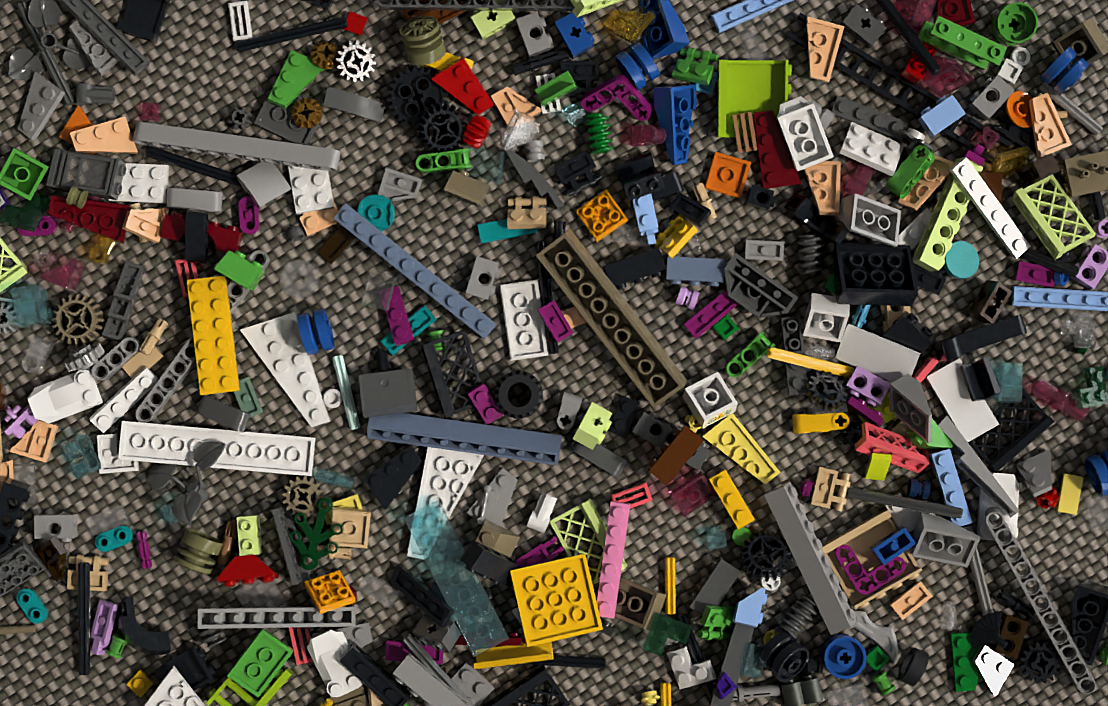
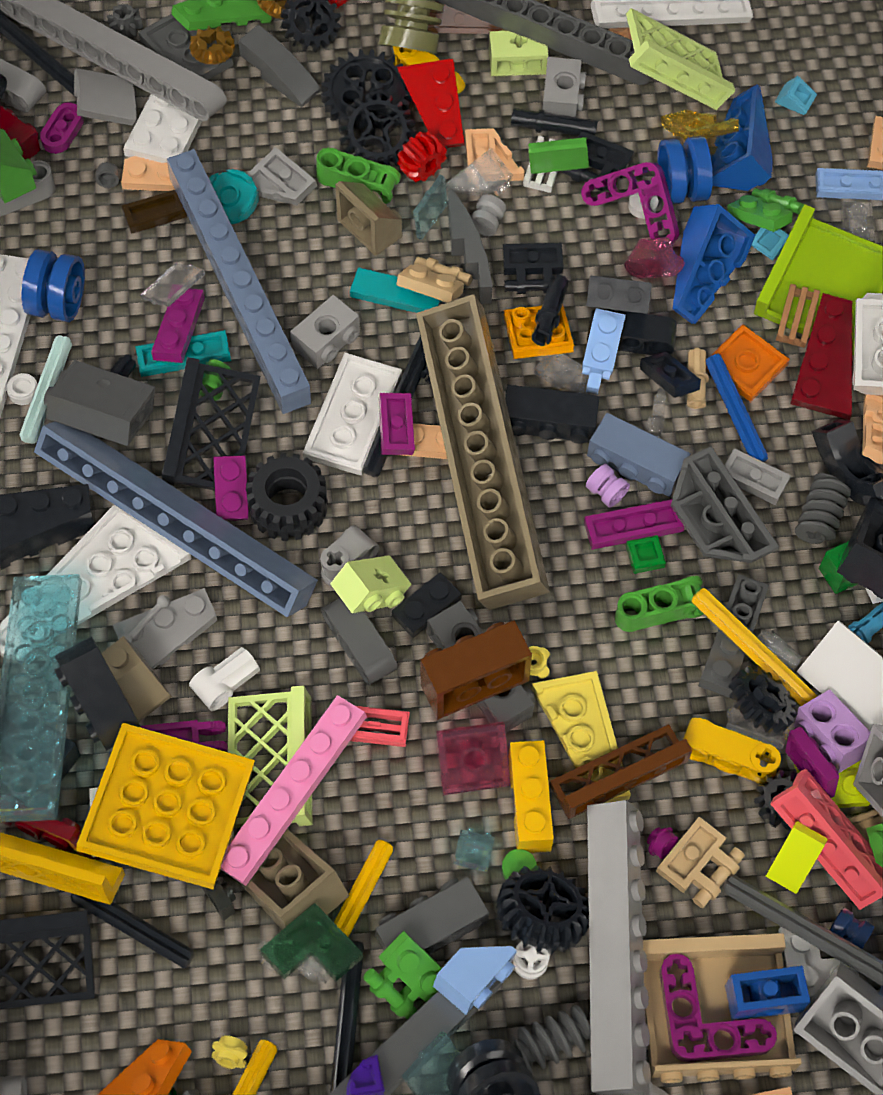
camera: 30 degrees right, 25 degrees down
clear plate [280,260,319,298] -> none
blue brick [555,12,595,58] -> none
clear light blue tile [562,102,586,127] -> none
green piece [585,113,614,155] -> none
yellow plate [654,215,698,258] -> none
white plate [667,646,716,689] -> none
white brick [683,372,738,429] -> none
black brick [745,185,776,211] -> none
white brick [803,293,850,342] -> none
none -> black pin [532,274,569,346]
none -> reddish brown fence [549,724,692,820]
none -> blue axle [706,354,768,462]

